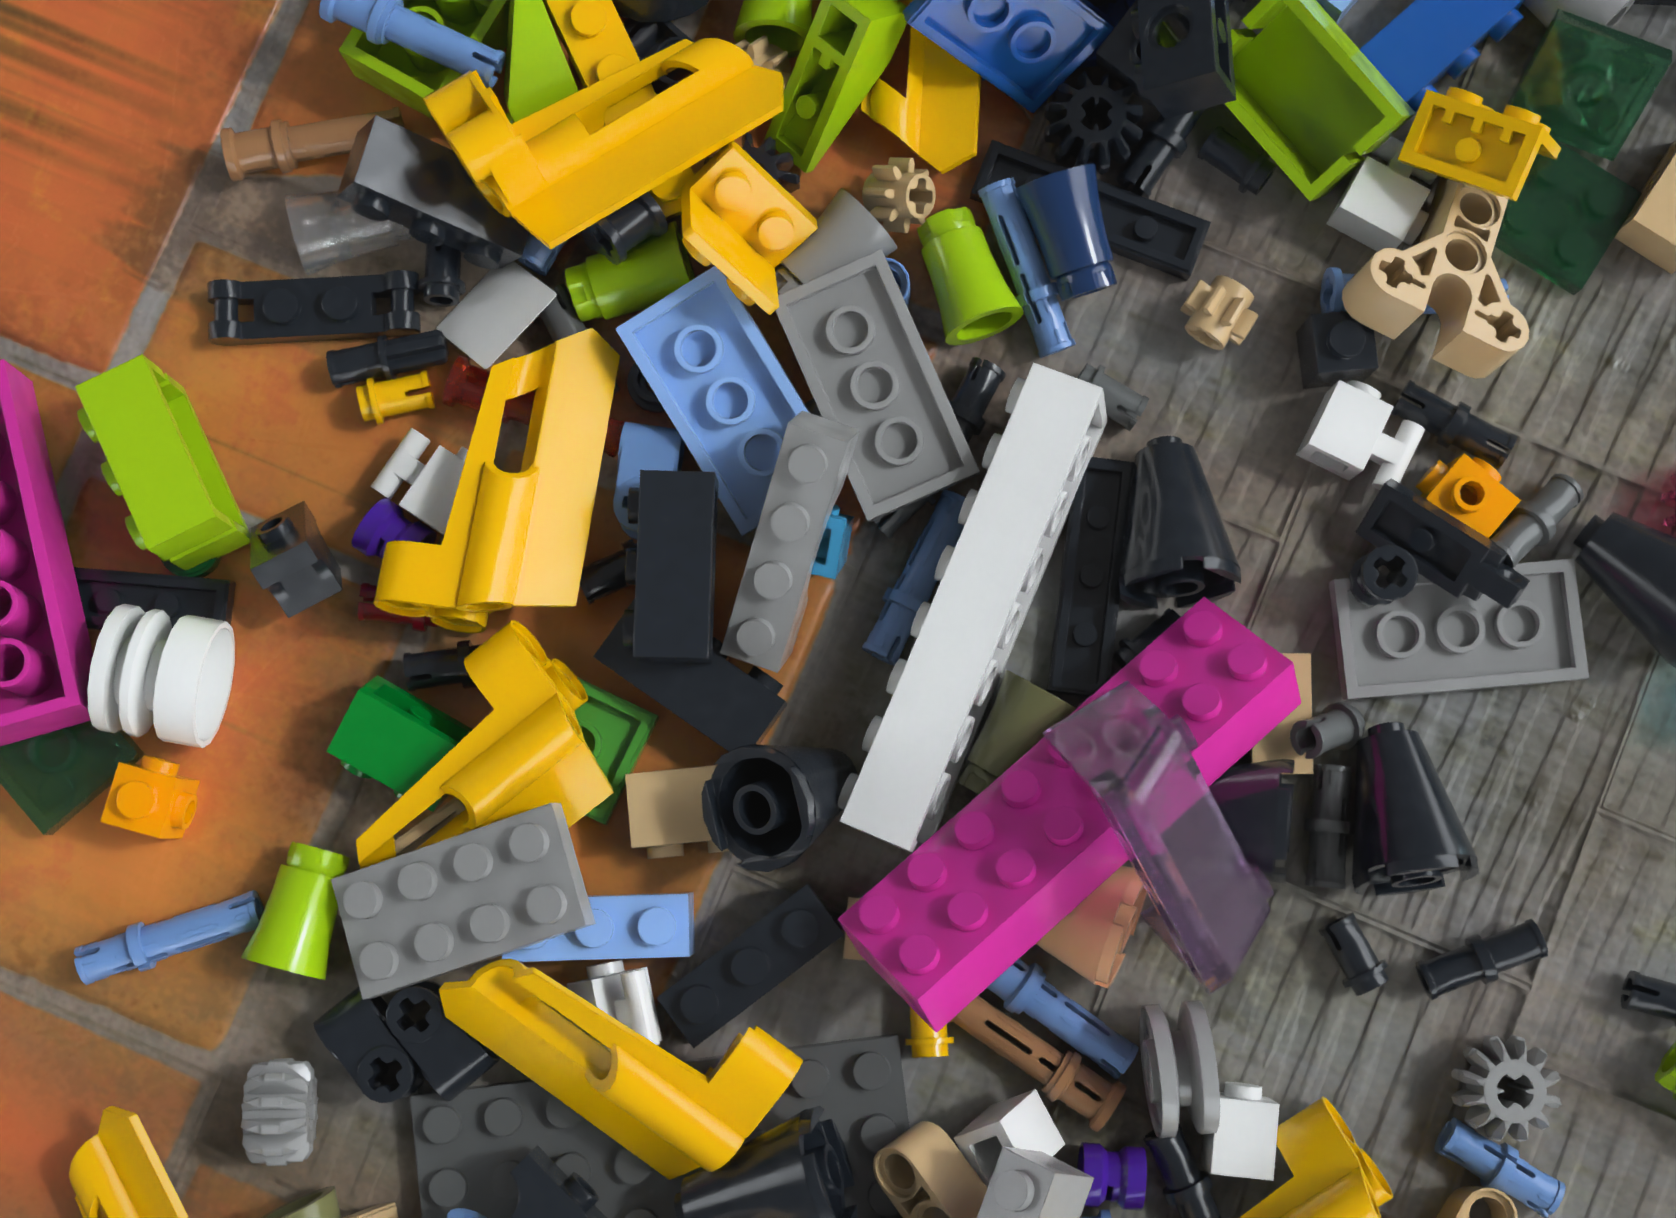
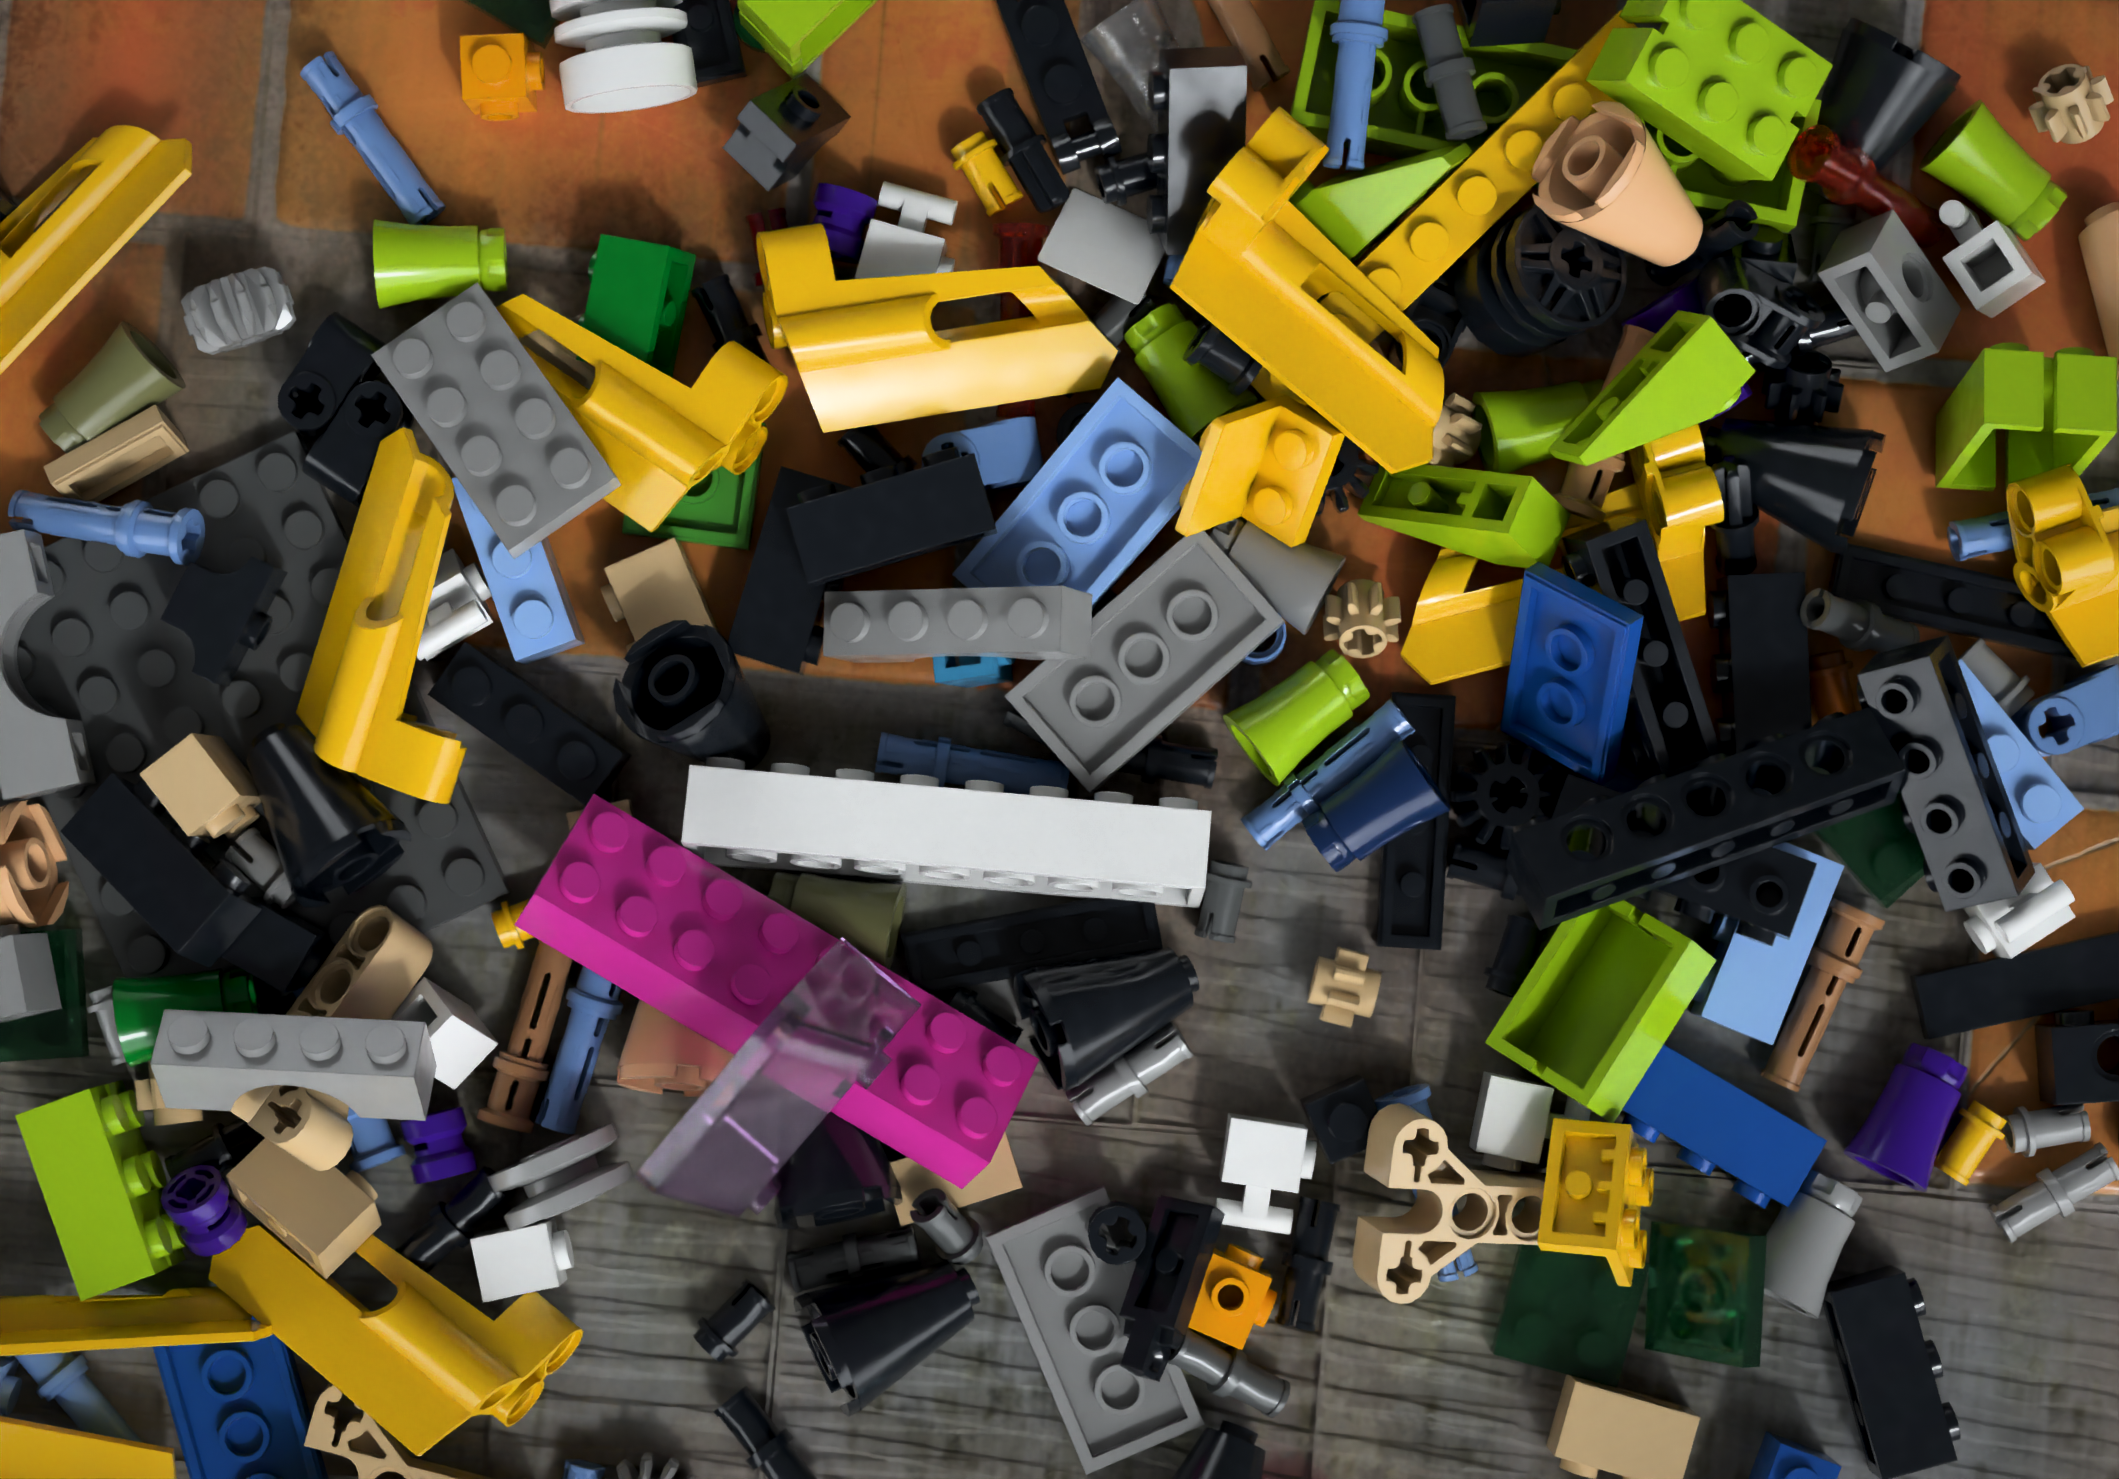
camera: 70 degrees right, 5 degrees up
none -> light grey pin [1065,1021,1194,1126]

